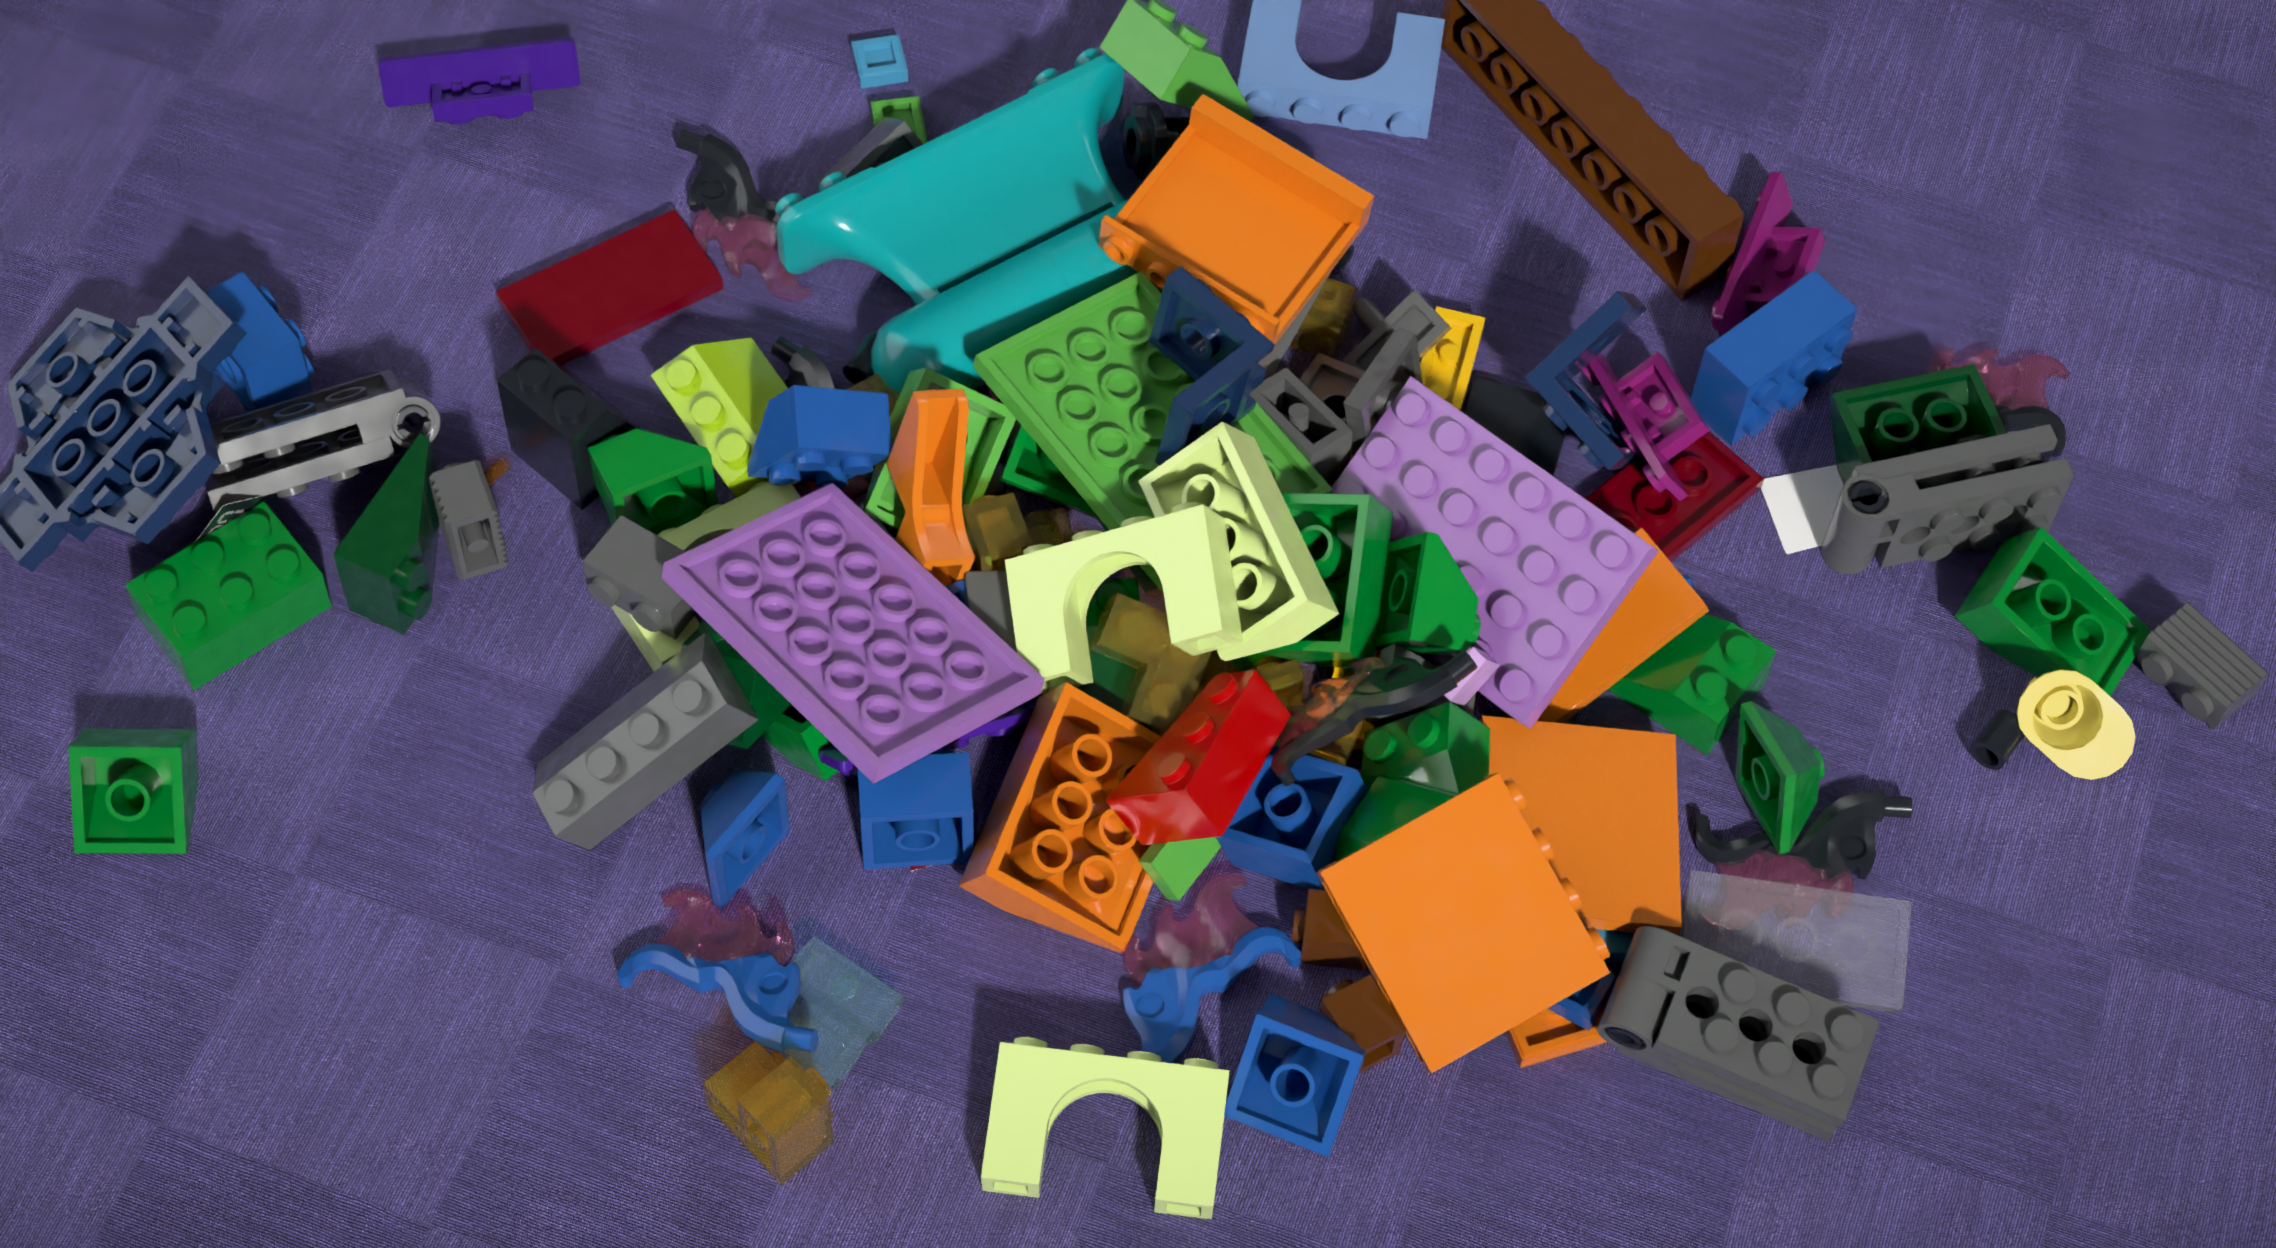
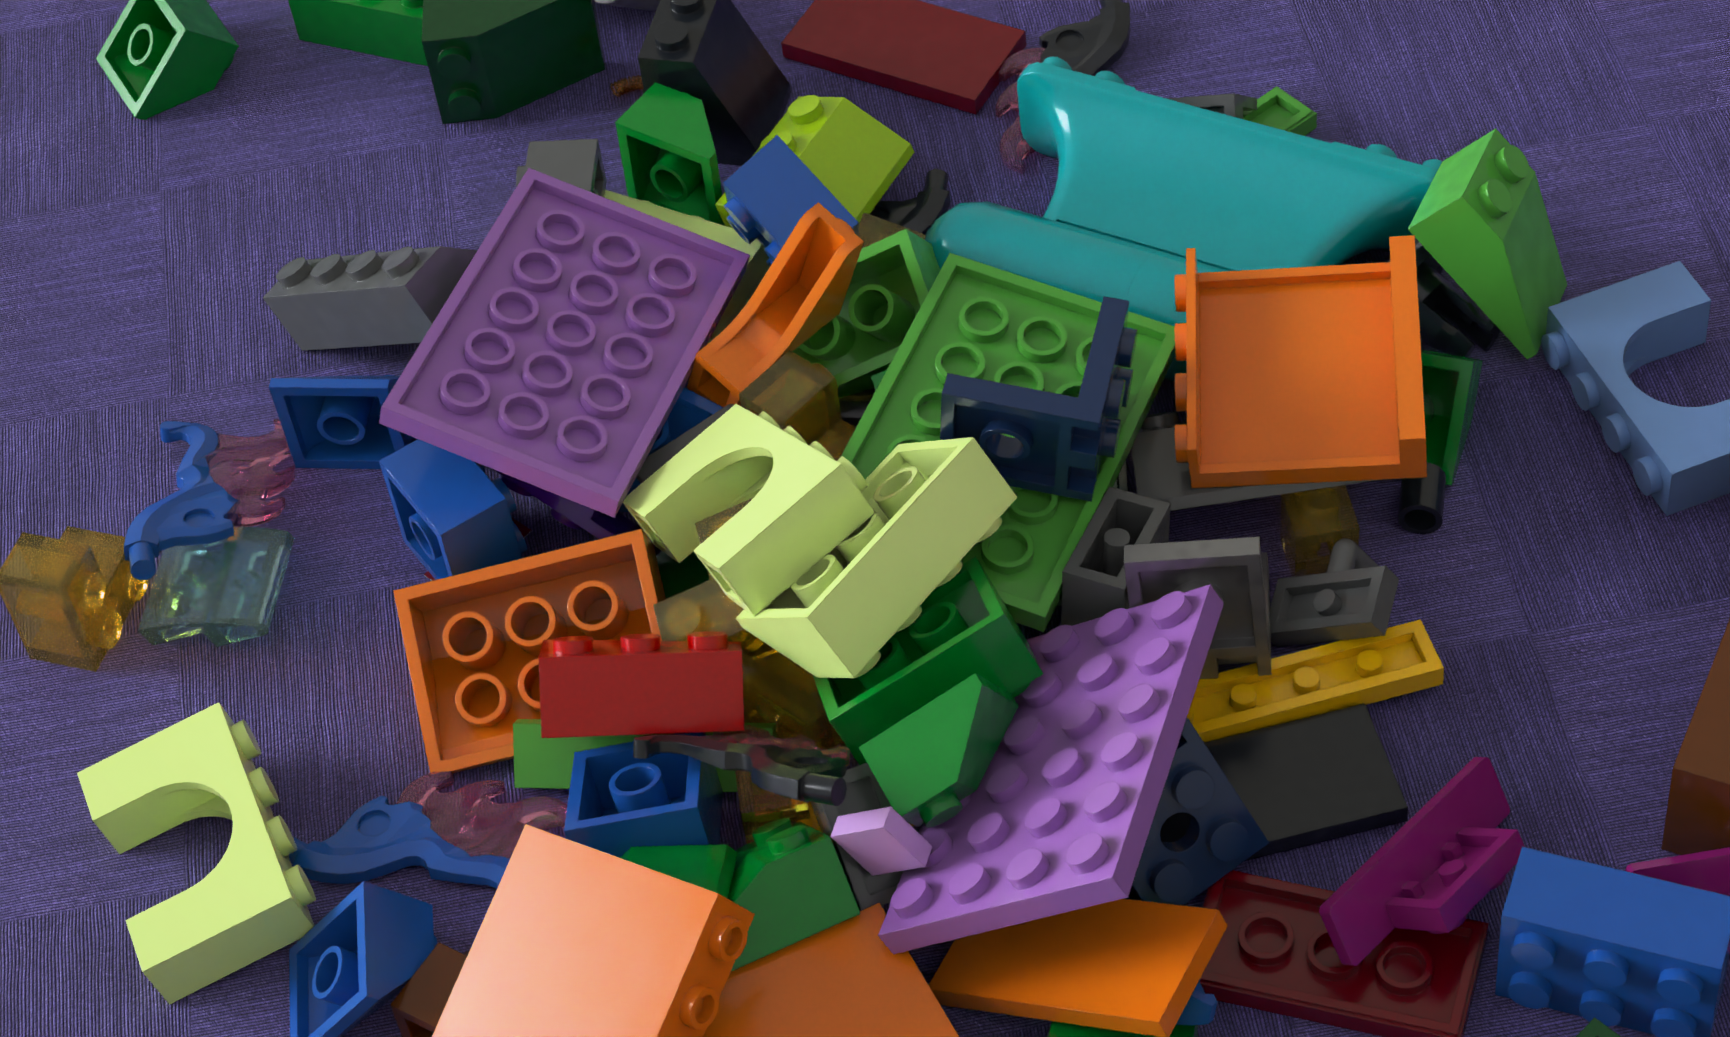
camera: 70 degrees right, 10 degrees down
dark grey brick [429,460,509,580] -> none
dark azure tile [851,34,908,89] -> none
dark blue bracket [1525,291,1647,470] -> none

